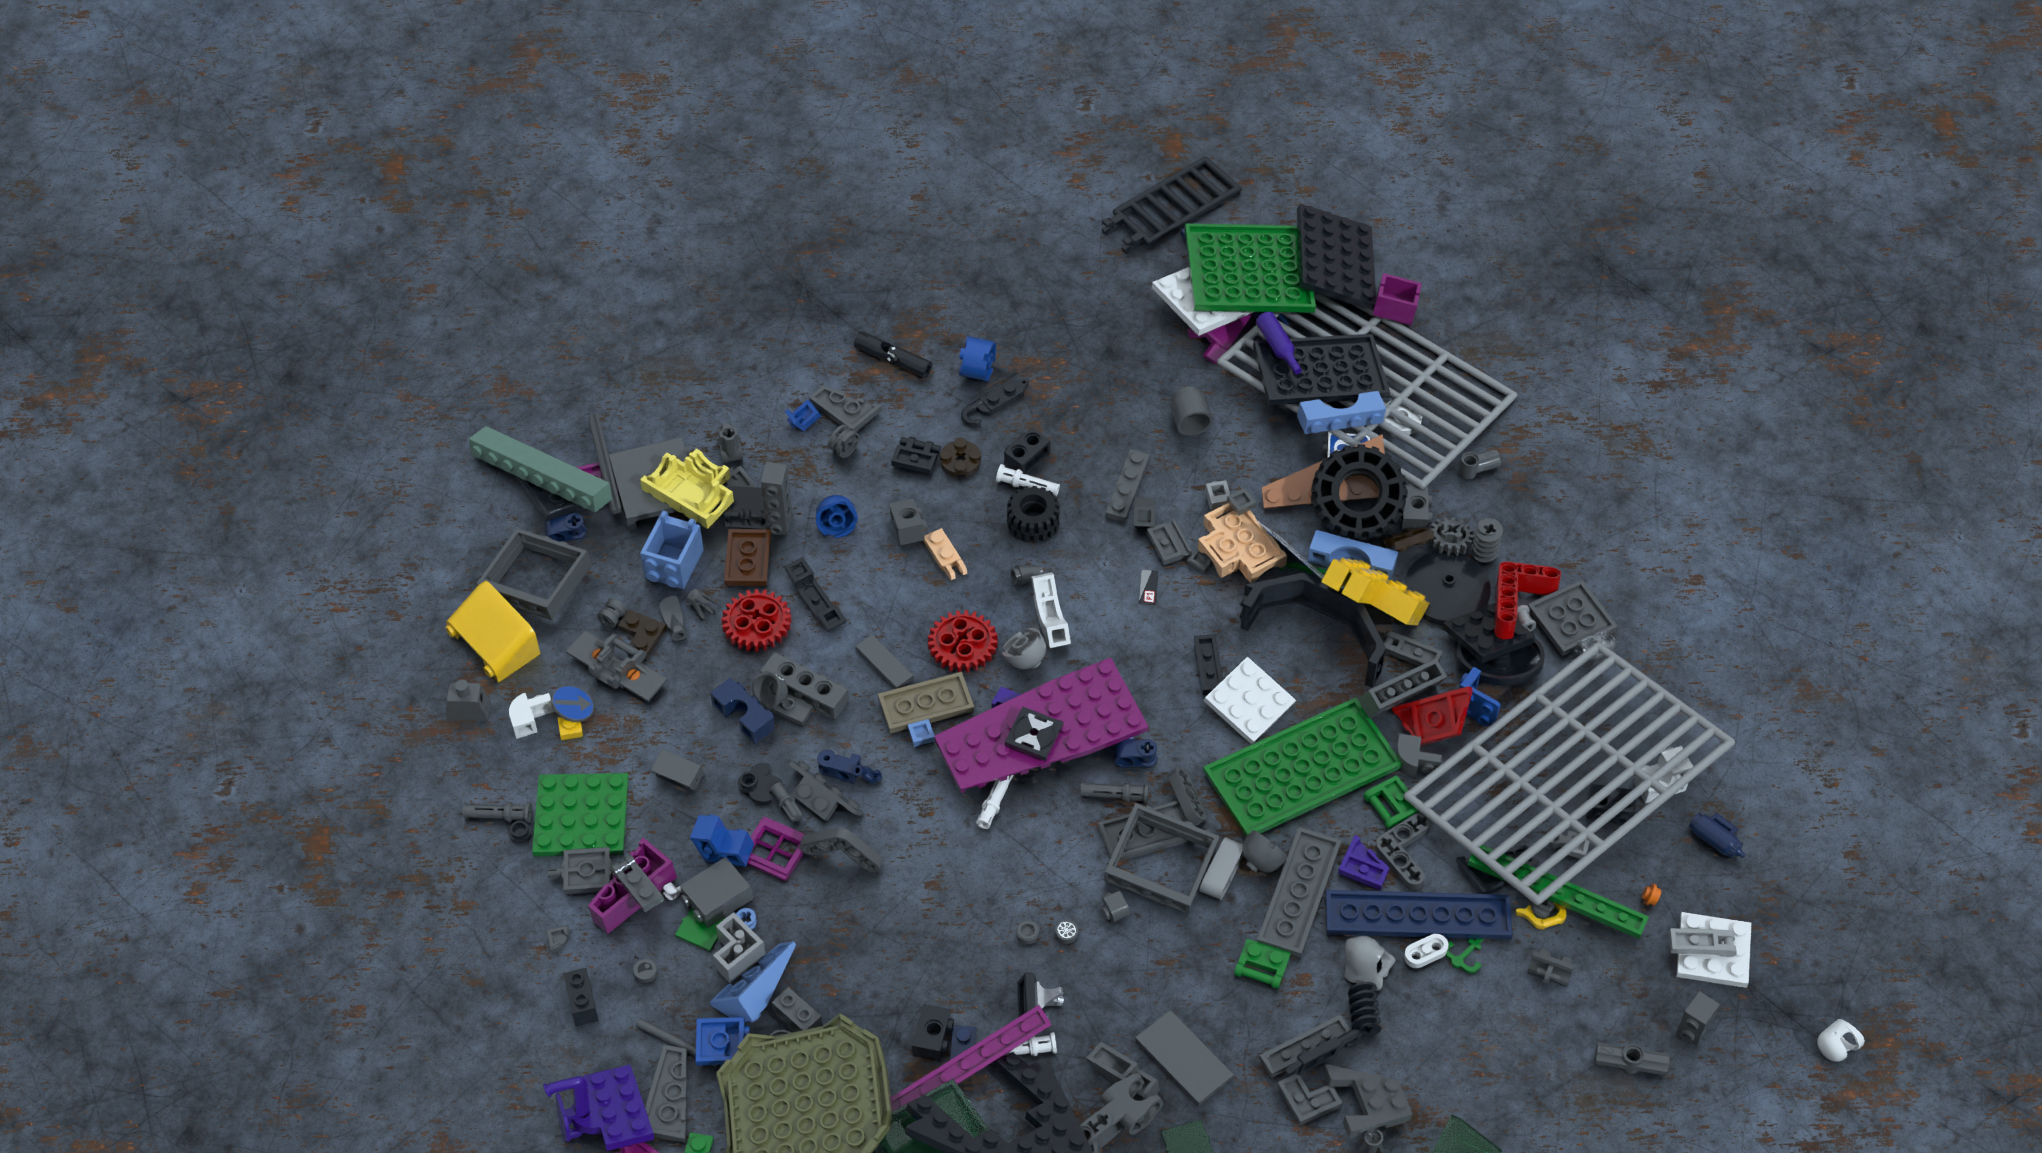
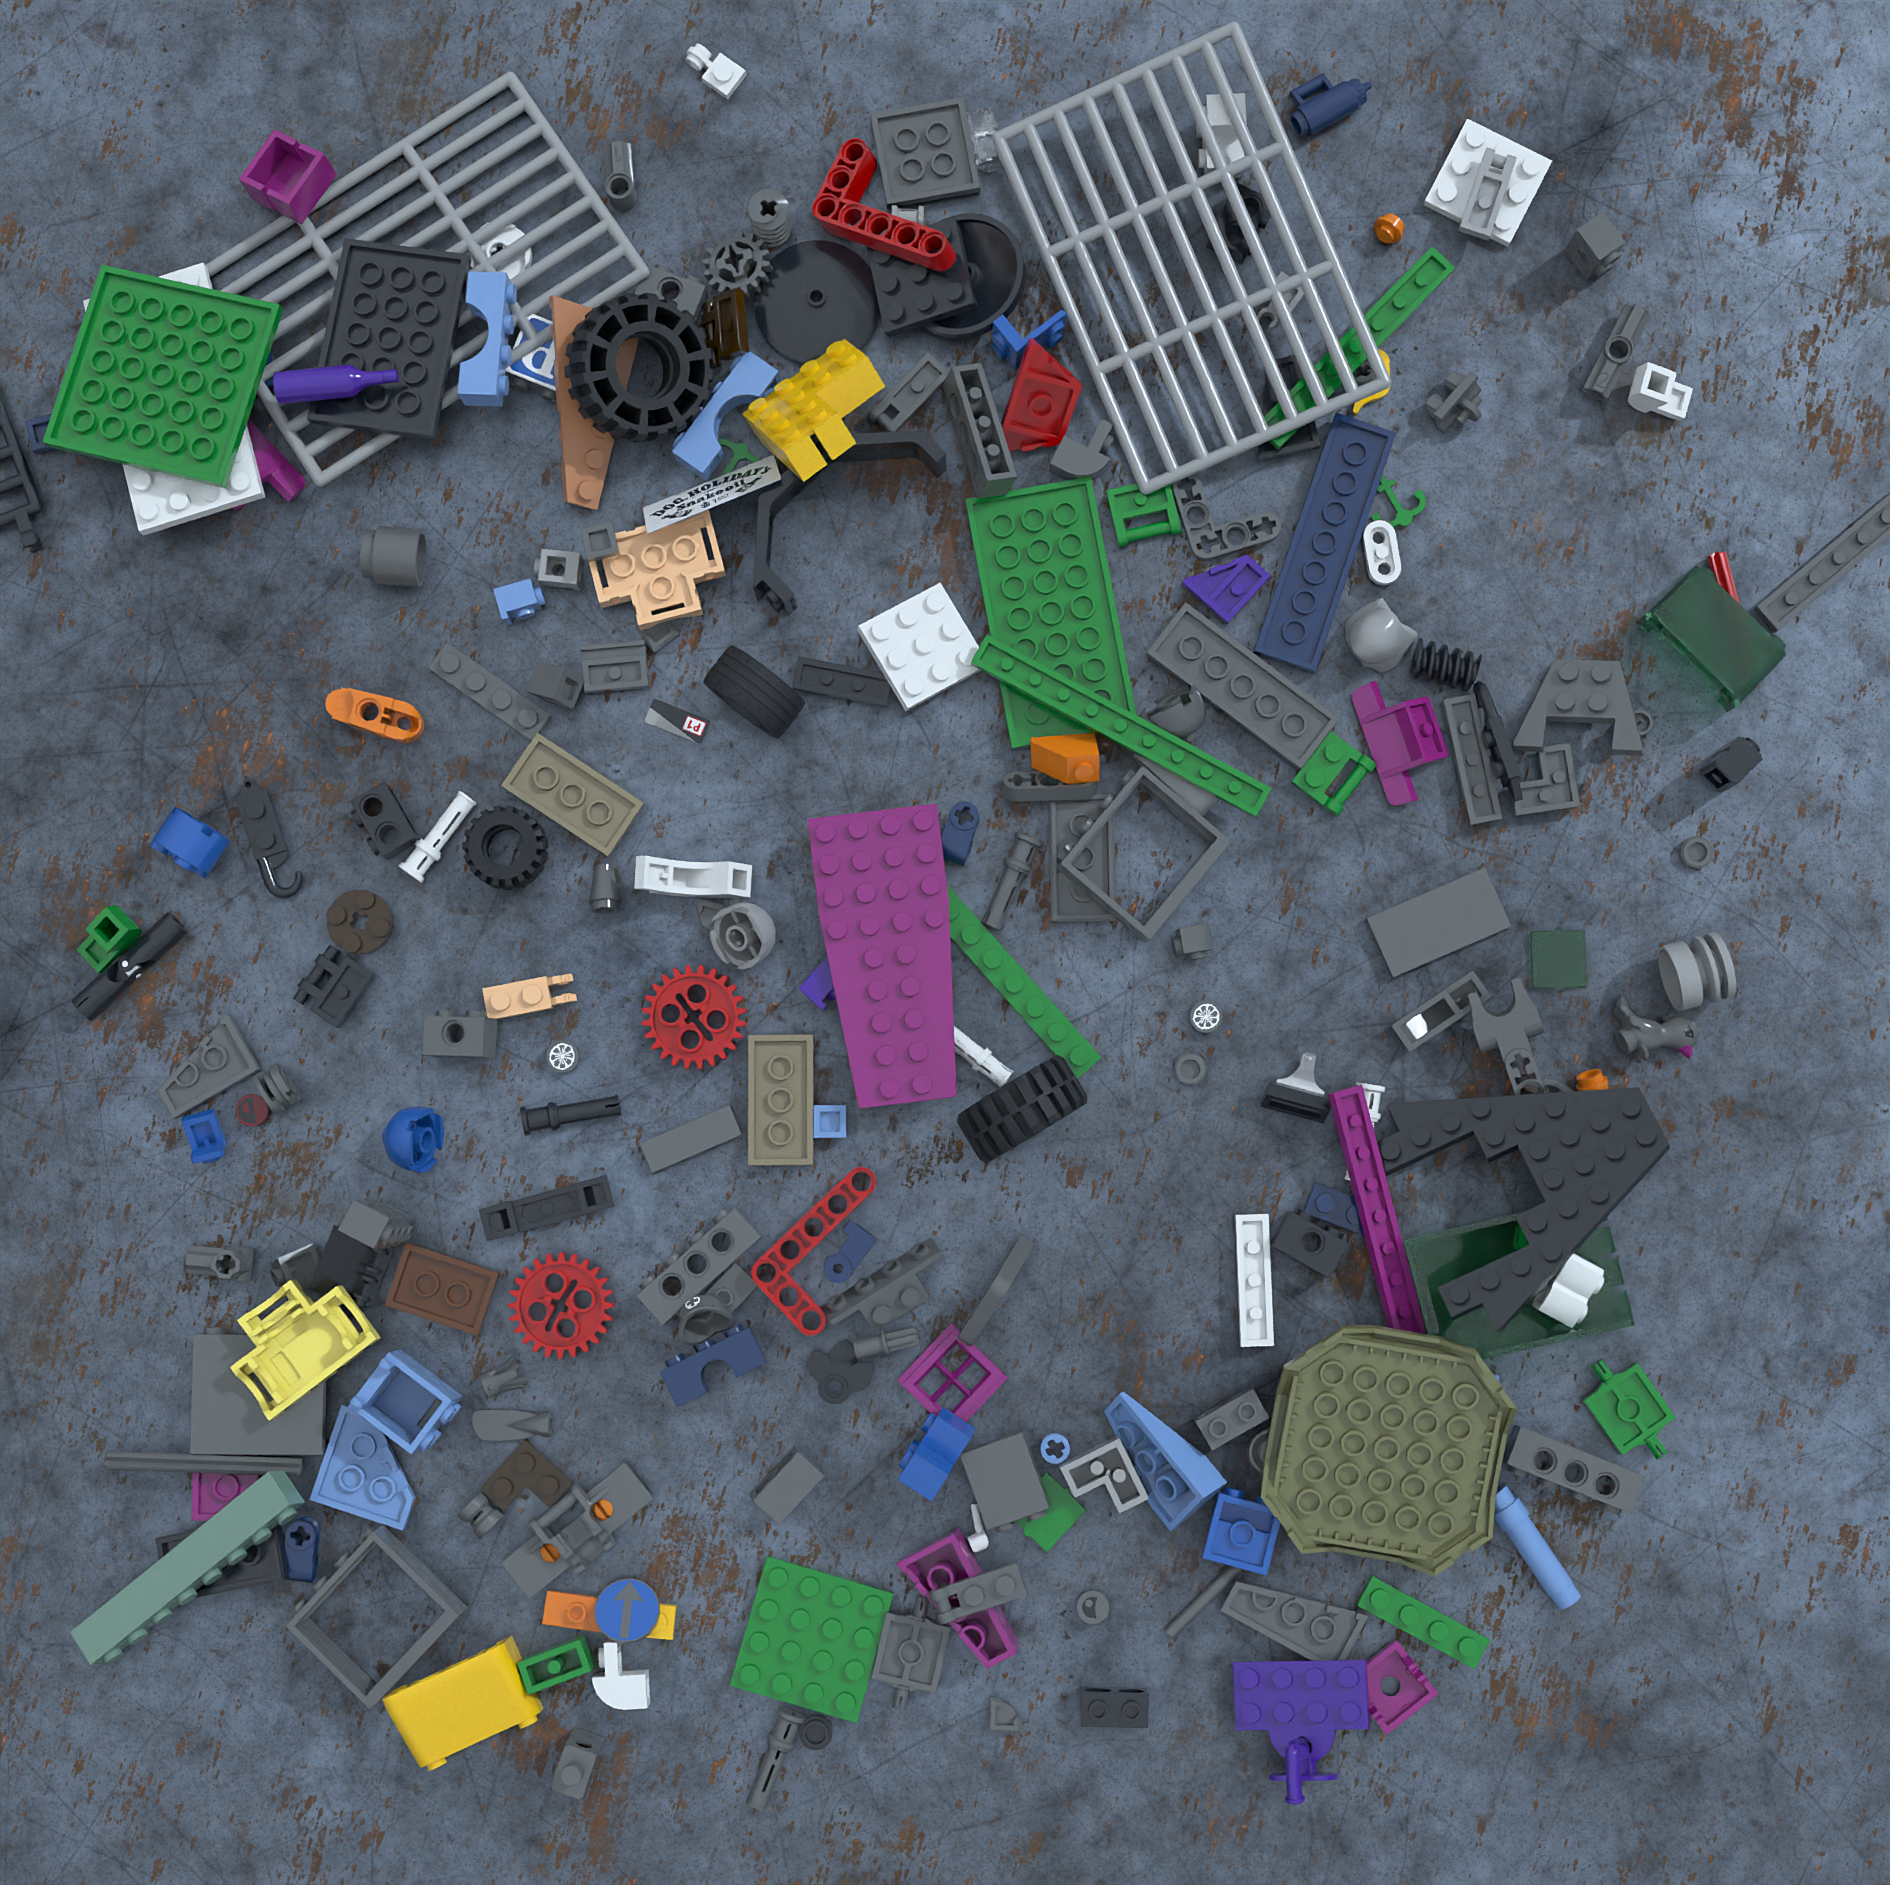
camera: 70 degrees left, 30 degrees up
dark blue arm [852,765,882,784] -> none
black piece [1005,707,1064,761] -> none
black plate [1297,203,1376,311] -> none
white helmet [1817,1019,1865,1062] -> none
none -> green brick [77,905,142,973]
none -> dark red tile [235,1094,270,1127]
none -> medium blue plate [309,1404,416,1531]
none -> orange piece [325,687,424,744]
none -> medium blue brick [493,578,546,626]
none -> dark tan plate [501,733,645,857]
none -> green brick [517,1634,596,1695]
none -> black pin [520,1095,622,1136]
none -> orange plate [542,1590,601,1633]
none -> dark grey tile [546,1040,580,1073]
none -> white plate [685,43,746,100]
none -> black tyre [703,645,806,739]
none -> red beam [751,1167,877,1336]
none -> green plate [947,885,1102,1079]
none -> black tyre [957,1055,1087,1164]
none -> green plate [971,634,1272,819]
none -> orange slope [1030,733,1099,784]
none -> white plate [1235,1214,1274,1347]
none -> magenta plate [1352,681,1450,805]
none -> white brick [1628,362,1693,421]

